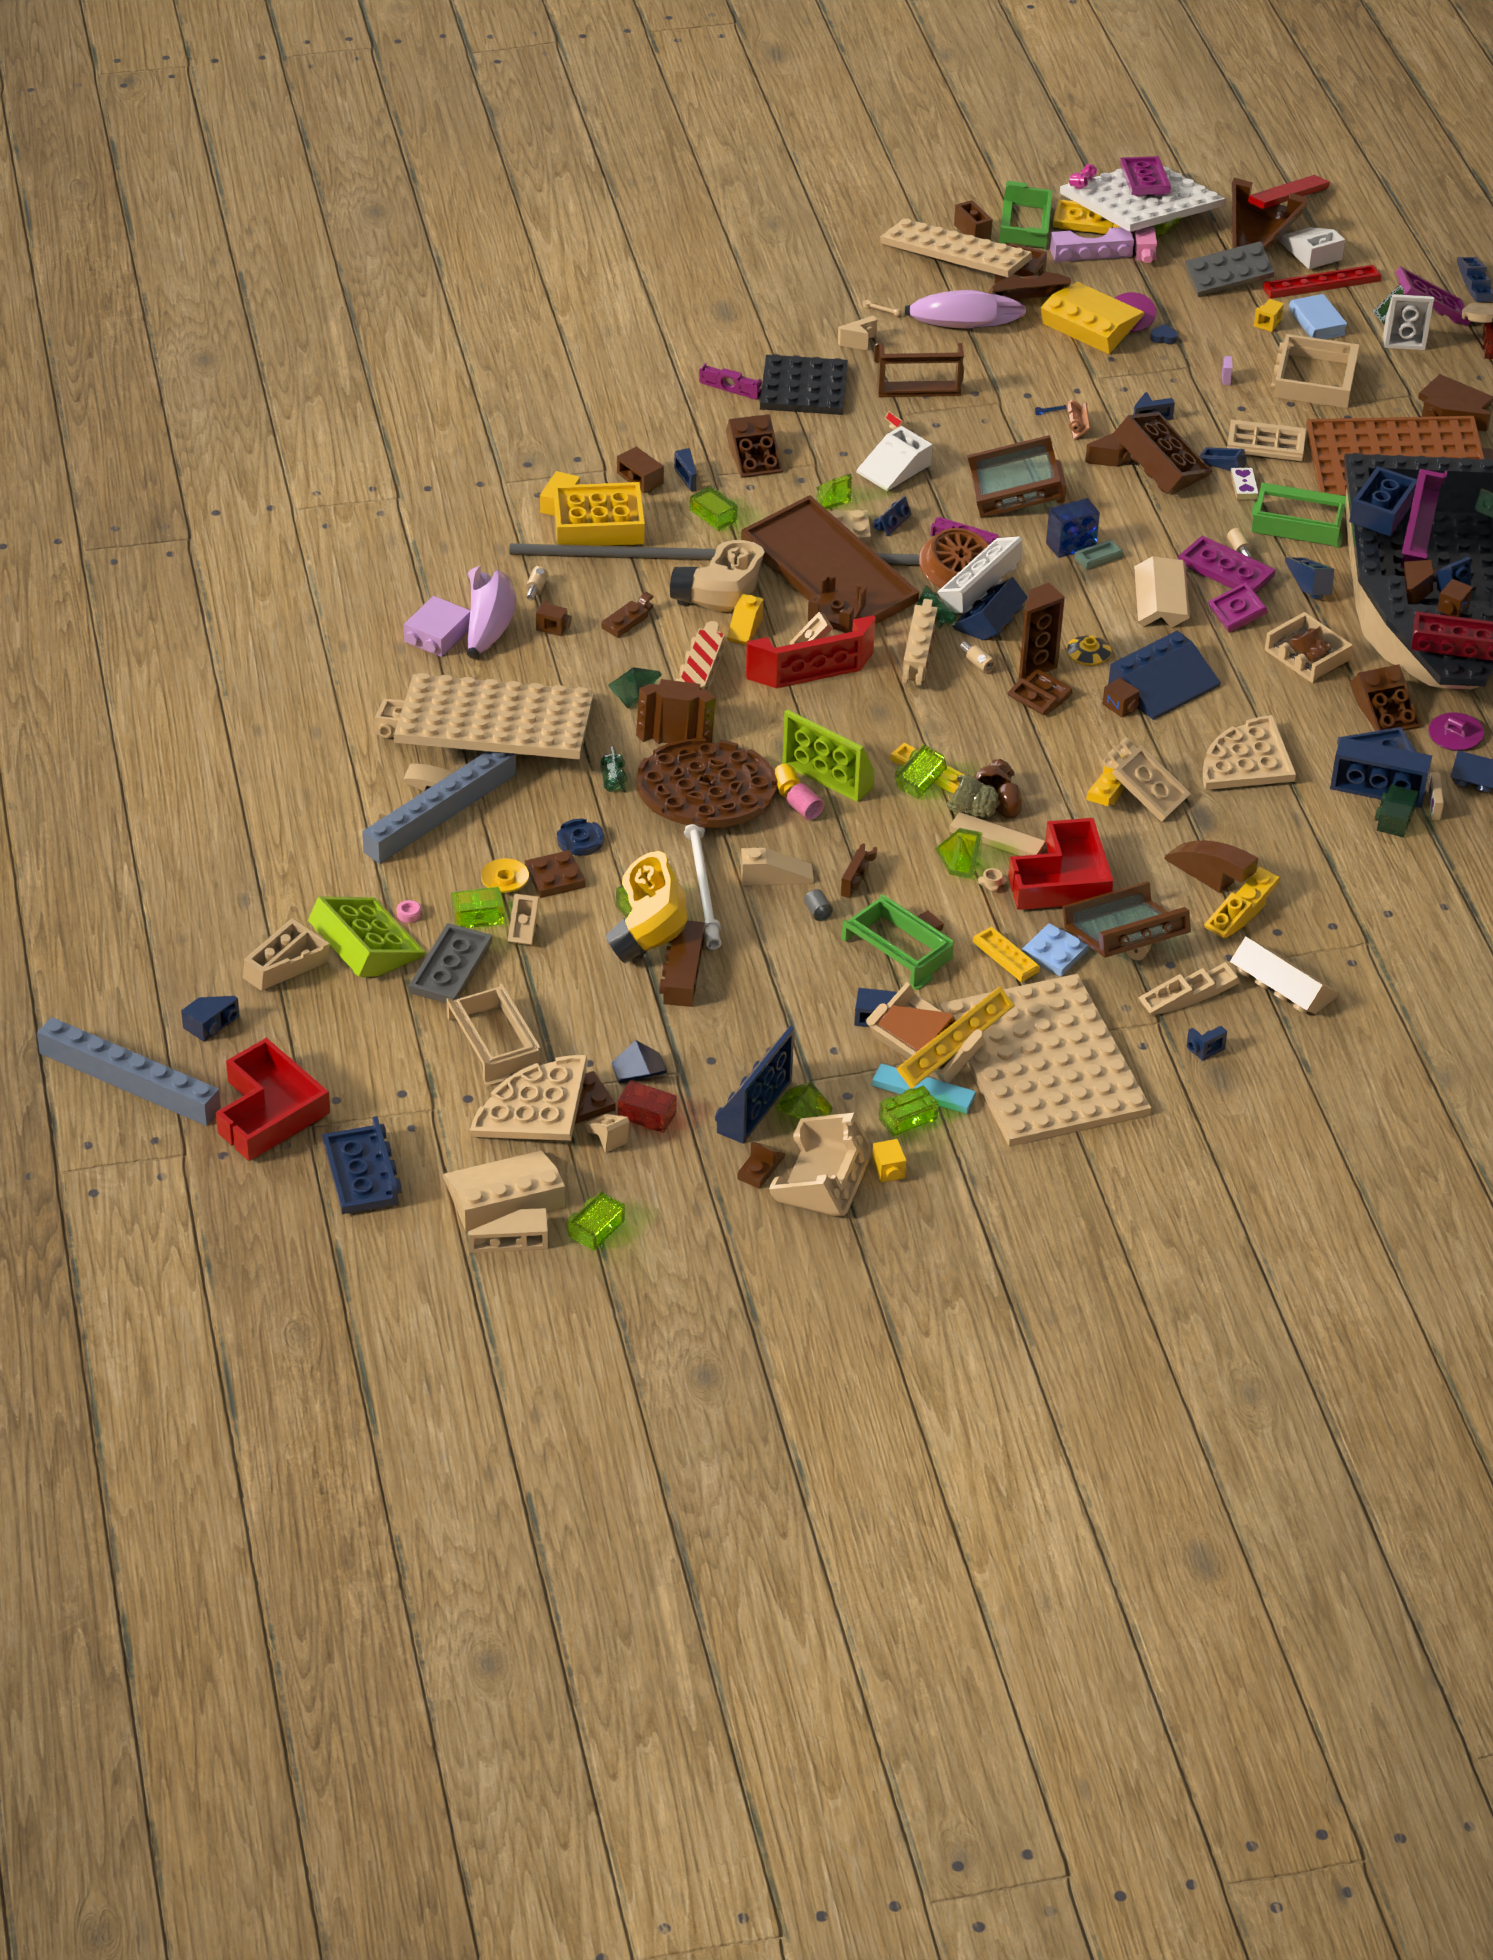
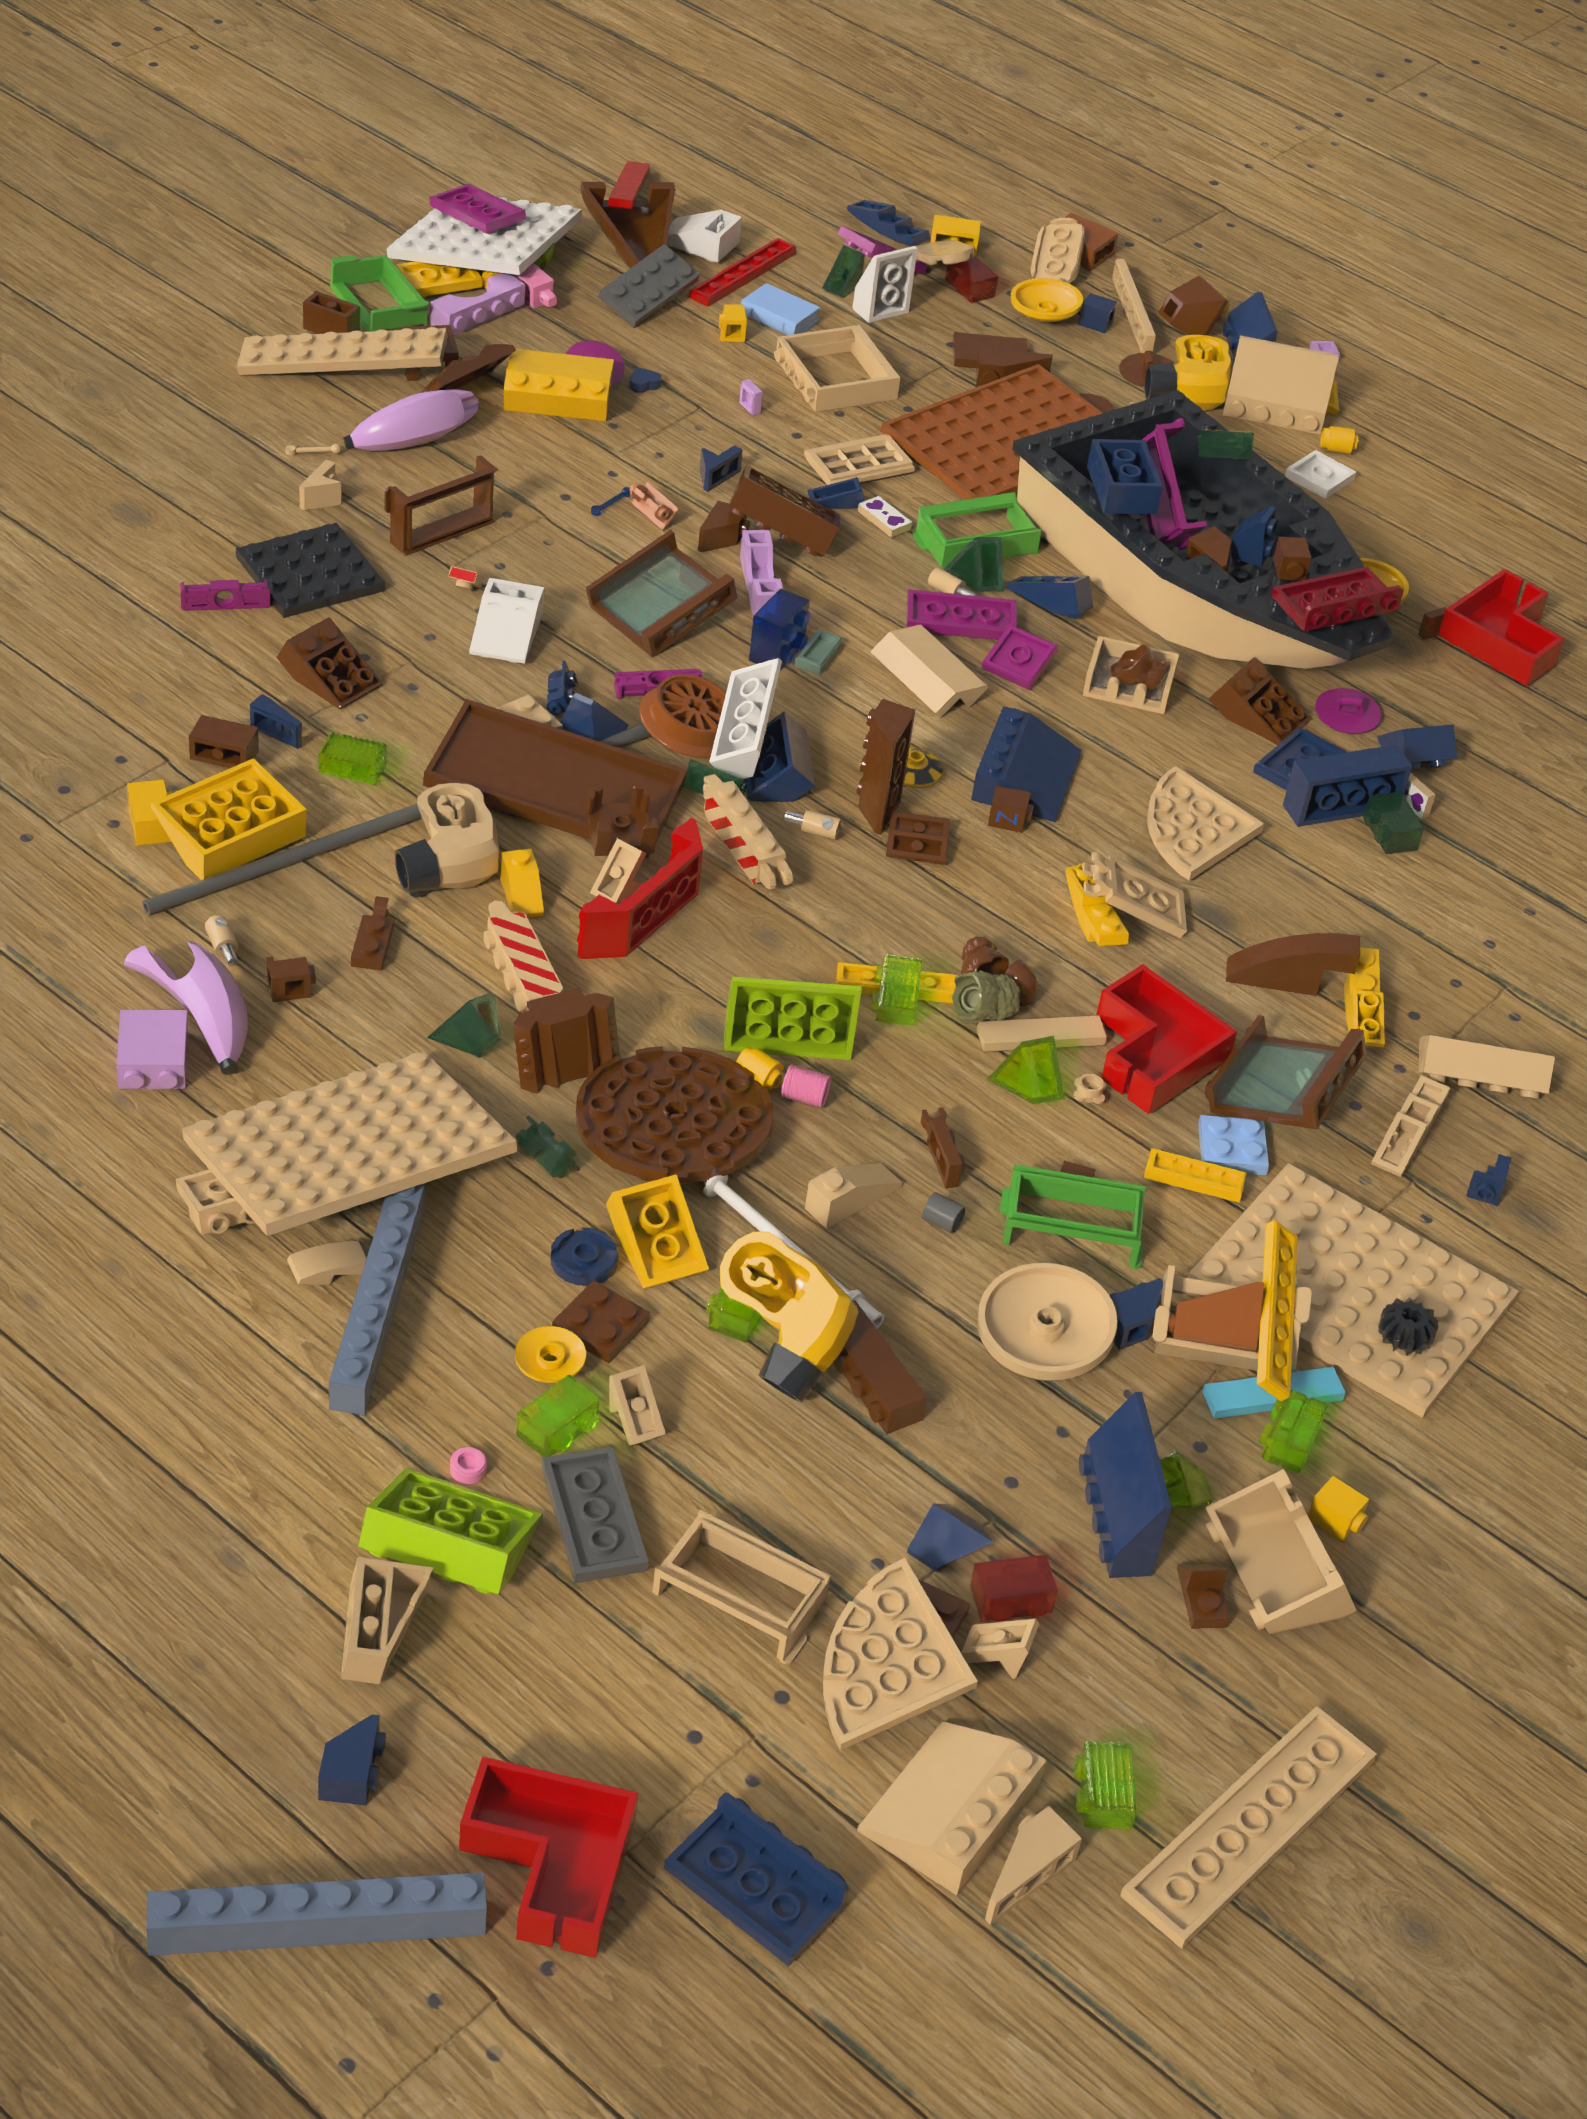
camera: 40 degrees left, 0 degrees up
clear neon green slope [816,474,852,510] -> none
dark pink bar [1069,164,1097,189] -> none
none -> dark blue slope [560,692,629,741]
none -> yellow slope [606,1175,709,1289]
none -> lavender arch [740,530,785,623]
none -> clear green slope [943,537,1004,592]
none -> tan dish [977,1263,1117,1380]
none -> tan plate [1120,1706,1377,1949]
none -> black gear [1378,1297,1439,1356]

